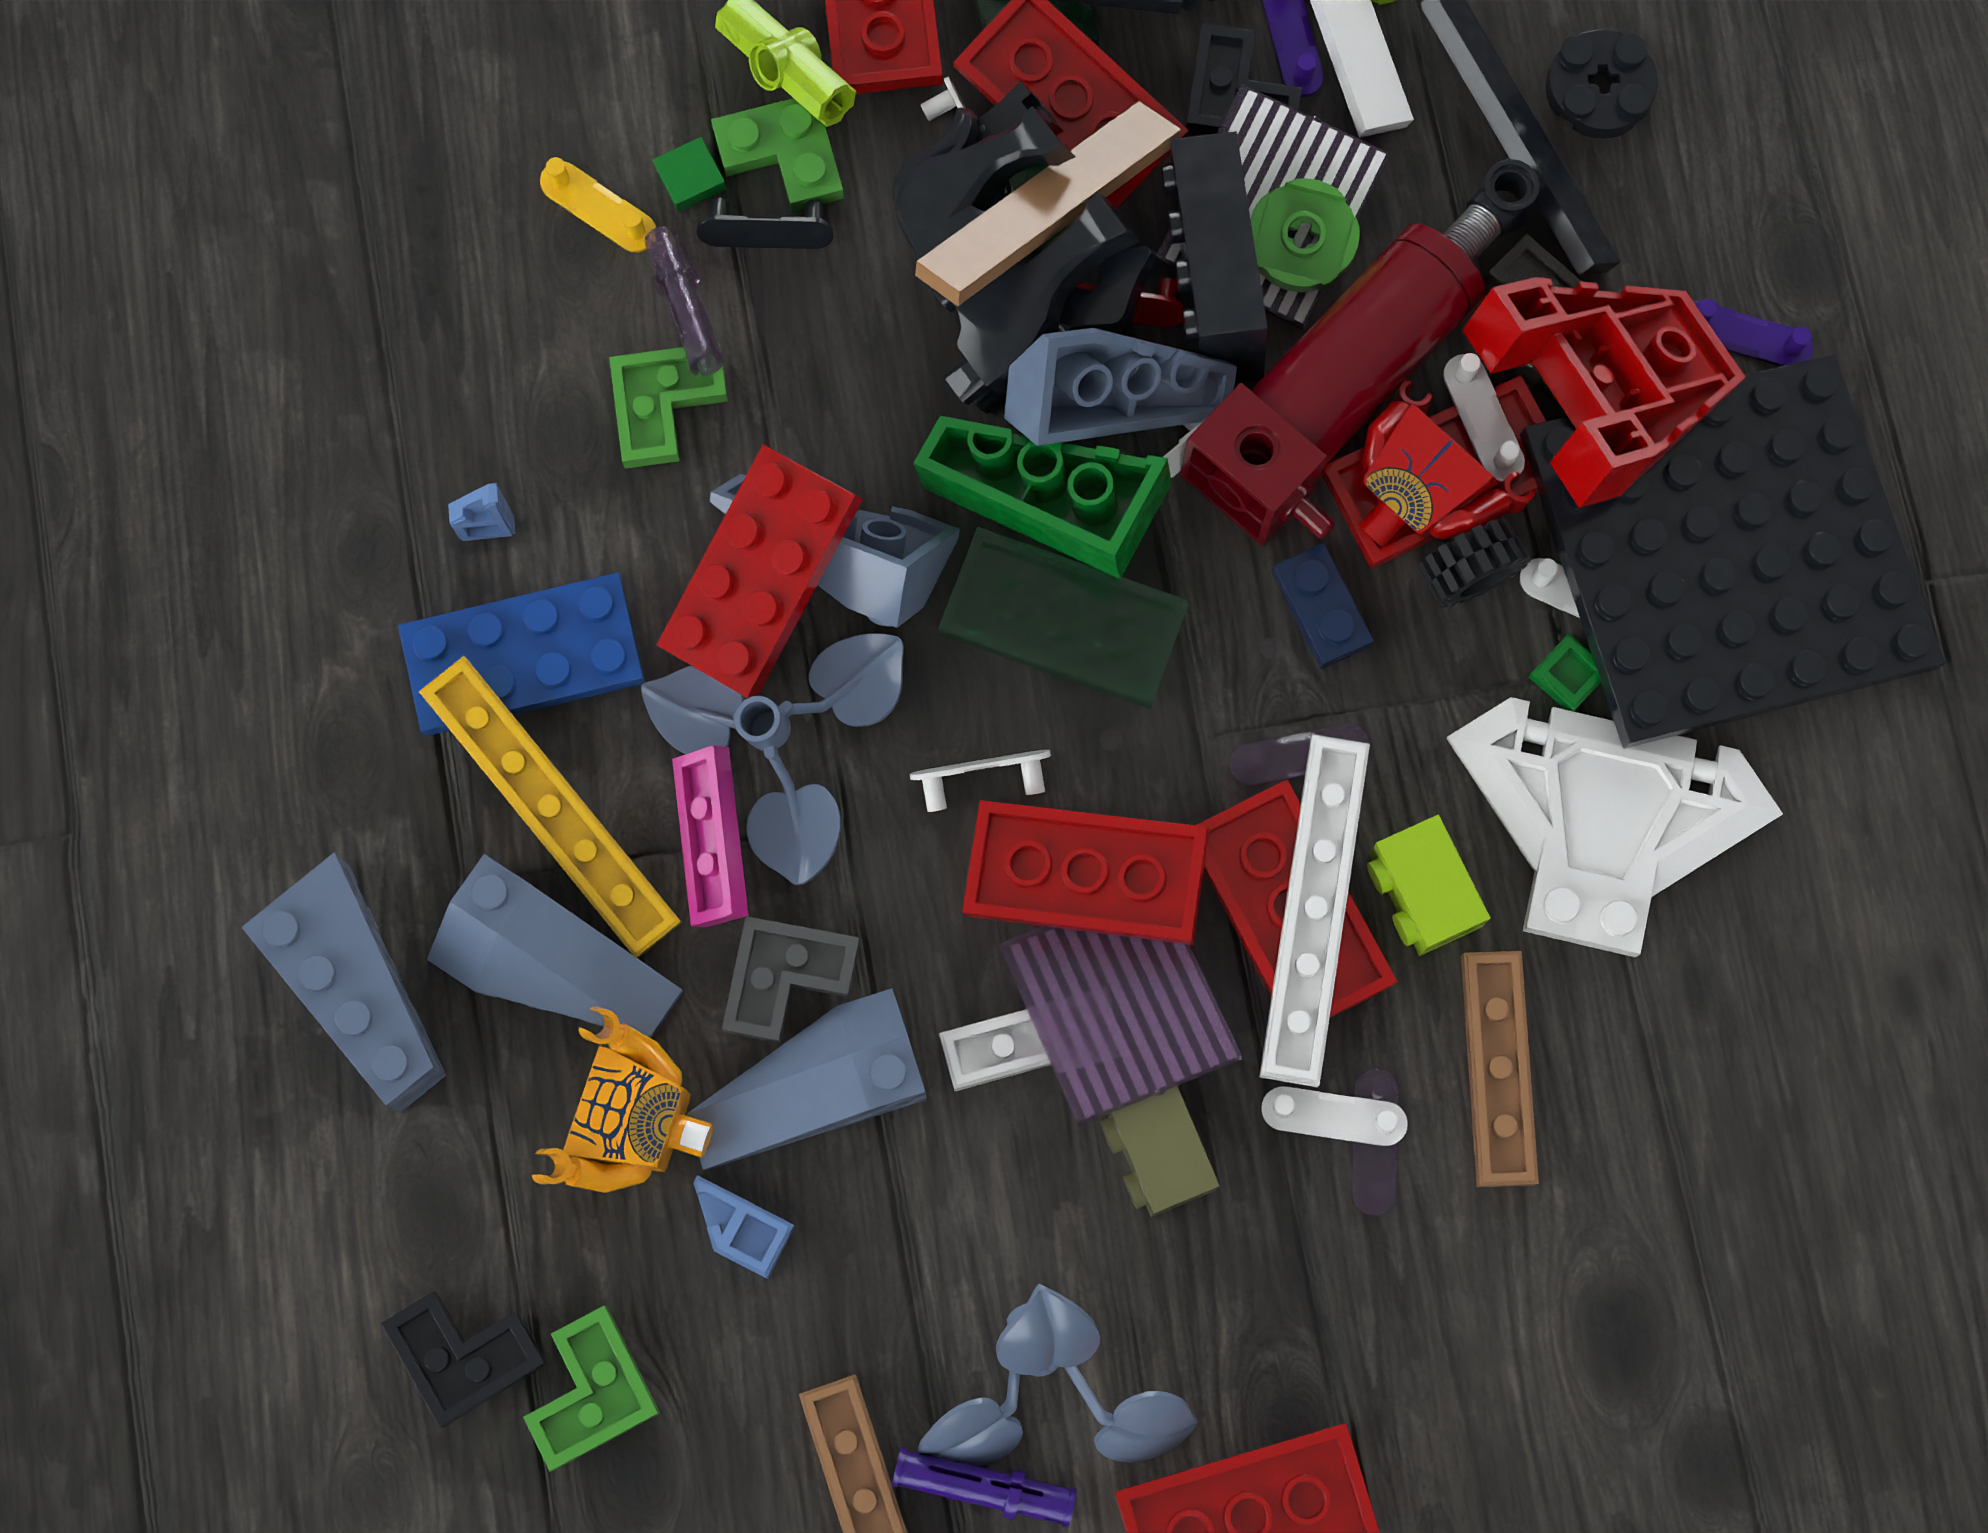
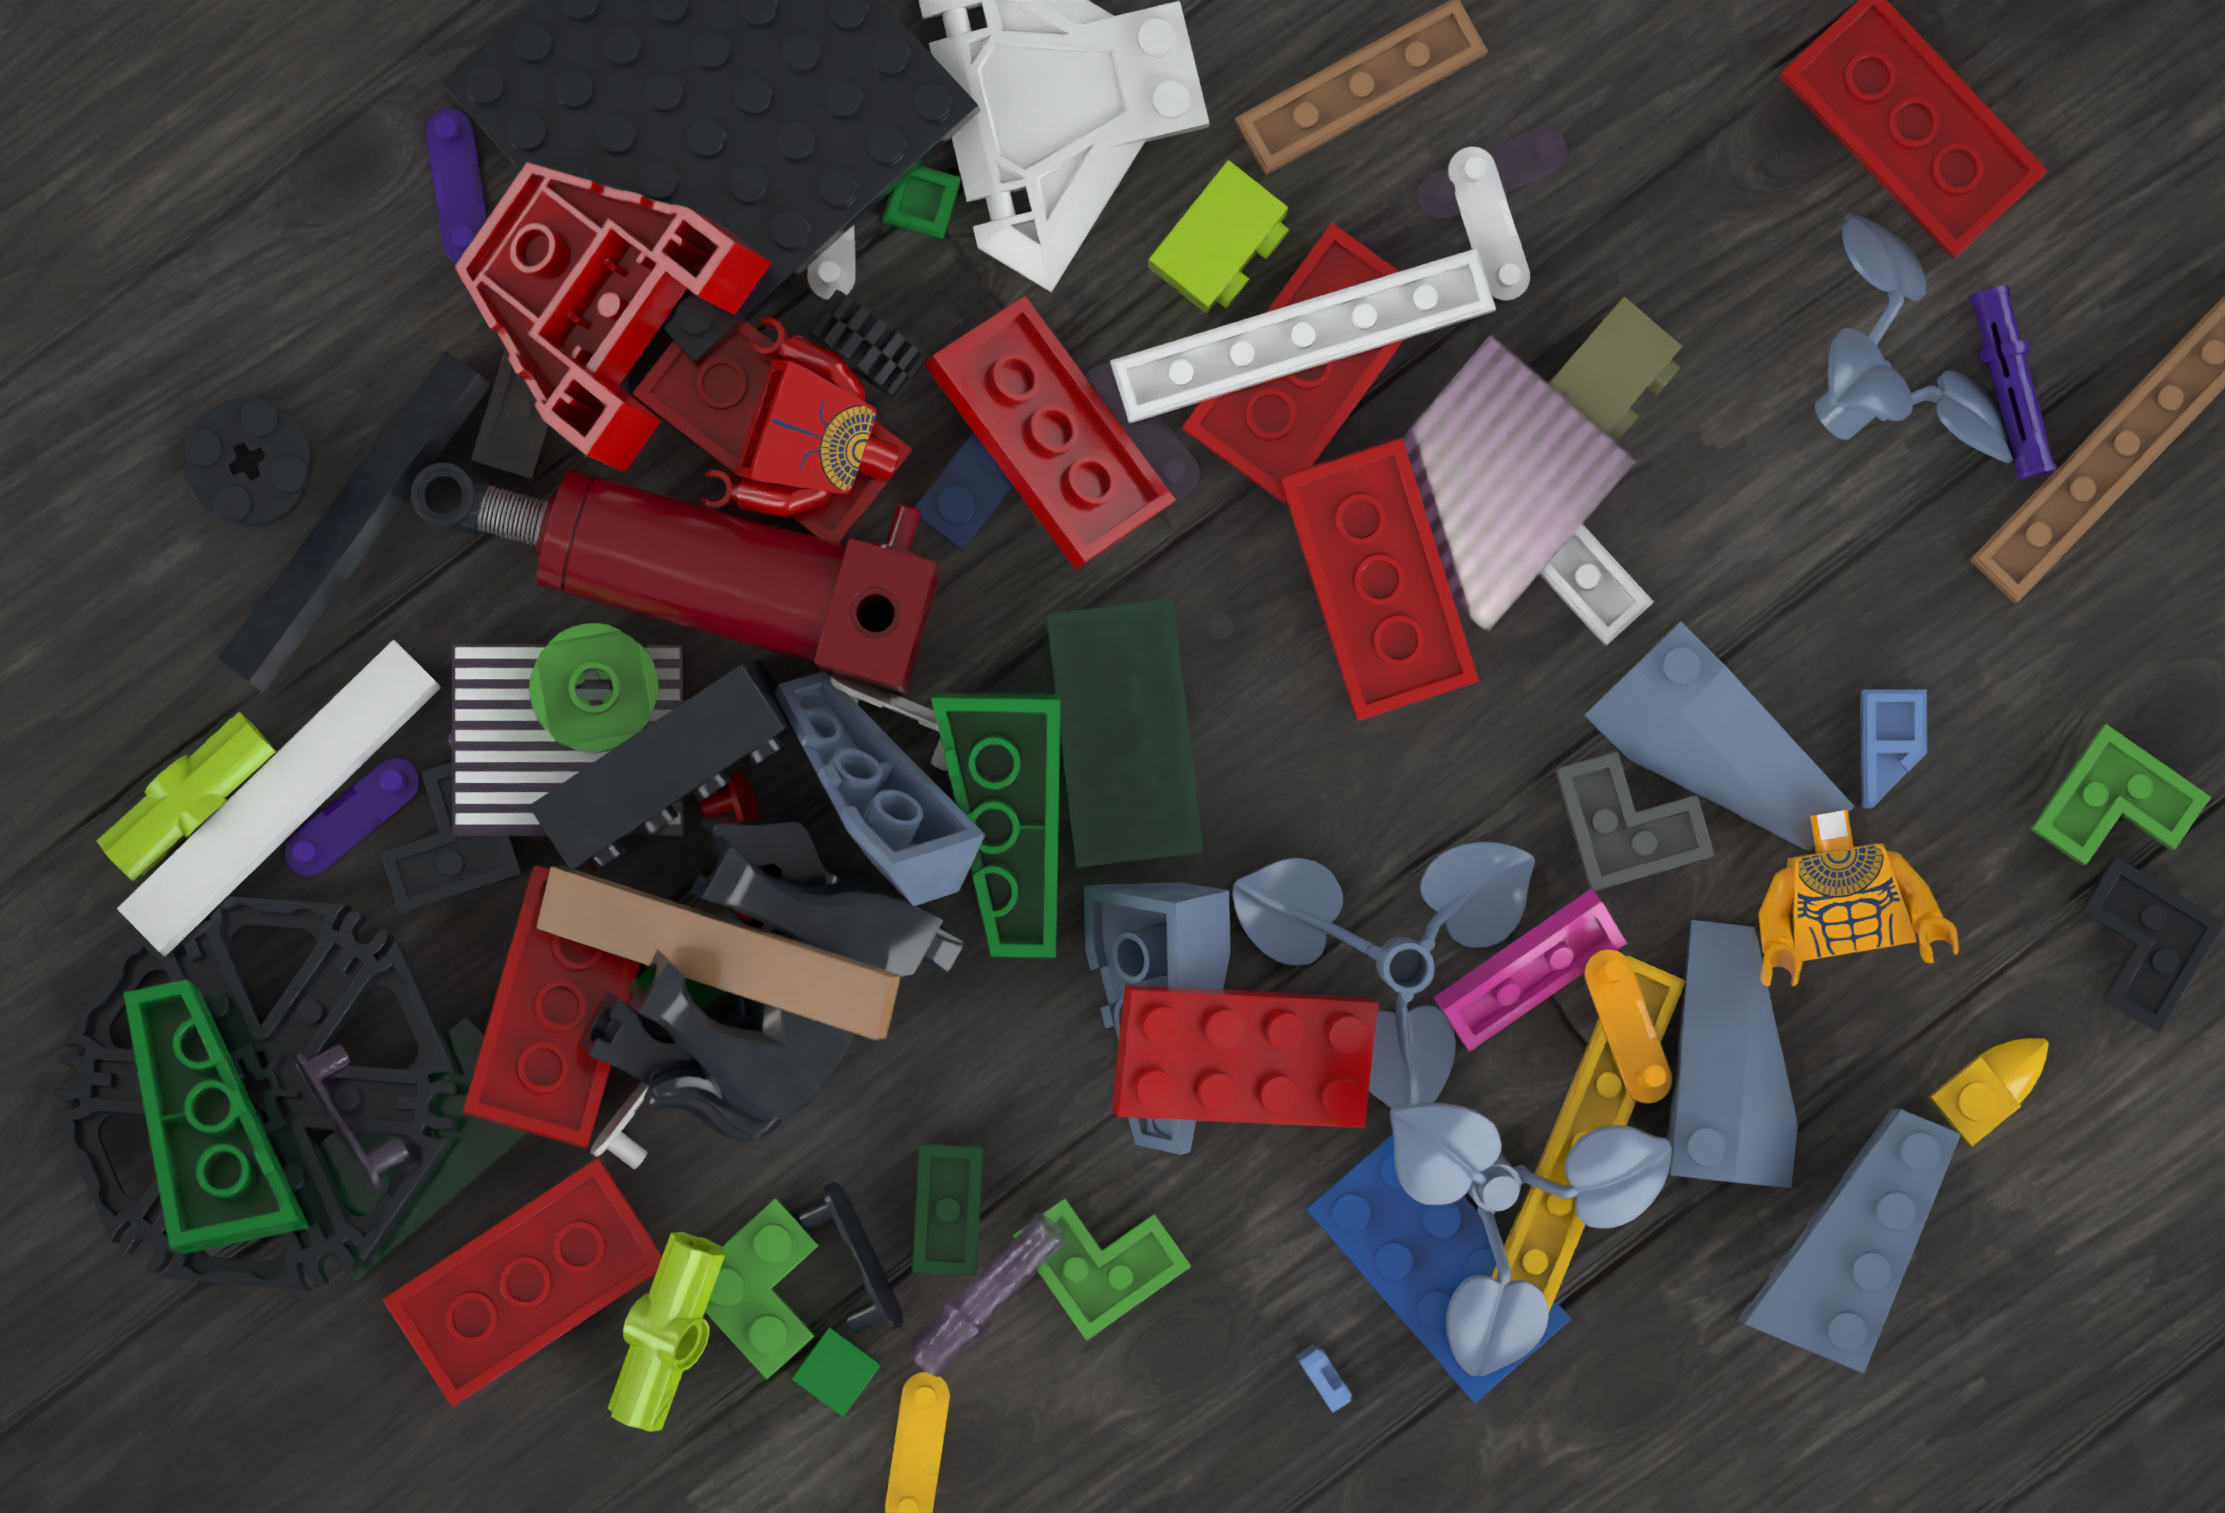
camera: 120 degrees left, 10 degrees up
white piece [909,750,1051,812] -> none
white piece [1443,353,1525,483] -> none
none -> dark green plate [912,1143,984,1276]
none -> red plate [924,296,1176,570]
none -> sand blue plant [1390,1103,1672,1376]
none -> light orange piece [1584,950,1672,1103]
none -> yellow plate [1928,1038,2049,1147]

